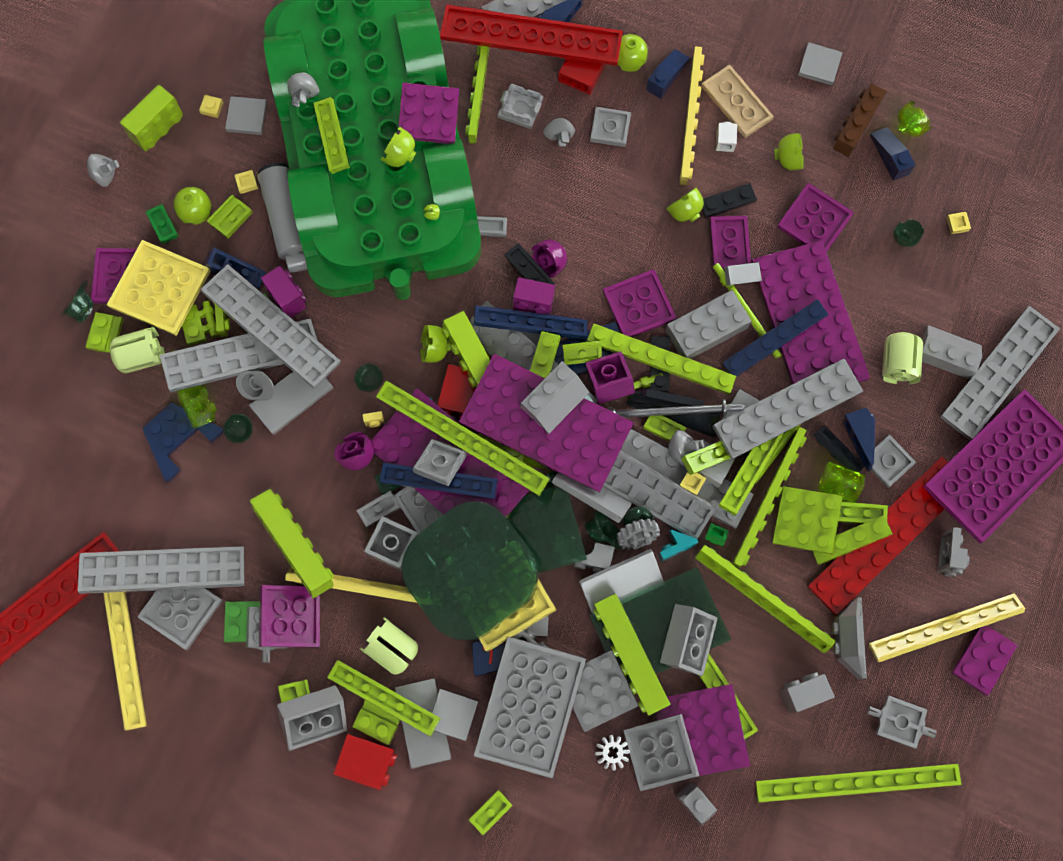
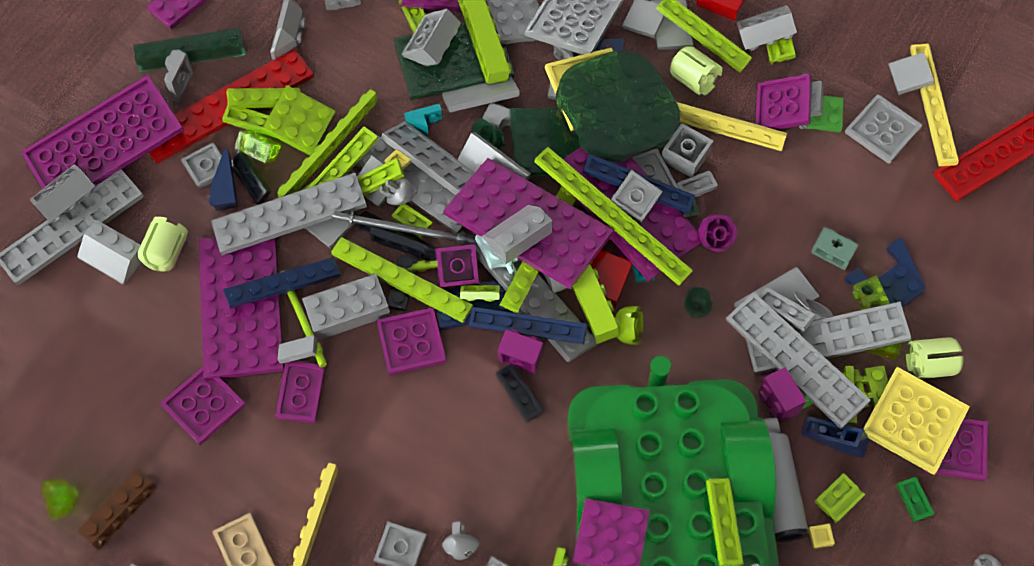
camera: 170 degrees left, 10 degrees down
clear green piece [61,280,93,323] -> none
light grey plate [78,546,245,594] -> none
lime plate [86,312,124,353] -> none
lime cylinder [173,187,212,225] -> none
clear green hair [223,414,253,443] -> none
lime brick [250,489,334,599] -> none
lime plate [353,700,400,745] -> none
light yellow plate [363,411,385,428] -> none
lime cylinder [381,127,416,167] -> none
lime hinge [423,204,440,220] -> none
light grey tile [477,216,507,237] -> none
magenta cylinder [531,239,567,278] -> none
light grey gear [617,519,660,550] -> none
clear green hair [624,506,655,527] -> none
lime cylinder [666,187,704,222] -> none
lime plate [695,545,835,653] -> none
black plate [702,183,757,219] -> none
green plate [705,523,729,547] -> none
white brick [716,122,737,152] -> none
lime cylinder [775,133,804,170] -> none
light yellow tile [869,593,1025,663] -> none
dark blue slope [870,127,915,181] -> none
clear green hair [893,219,925,247] -> none
light yellow plate [946,212,971,234] -> none
none -> light grey slope [30,164,95,222]
none -> clear green brick [133,28,246,72]
none -> light grey plate [759,287,815,332]
none -> sand green brick [811,227,859,270]
none -> light grey tile [888,52,934,95]

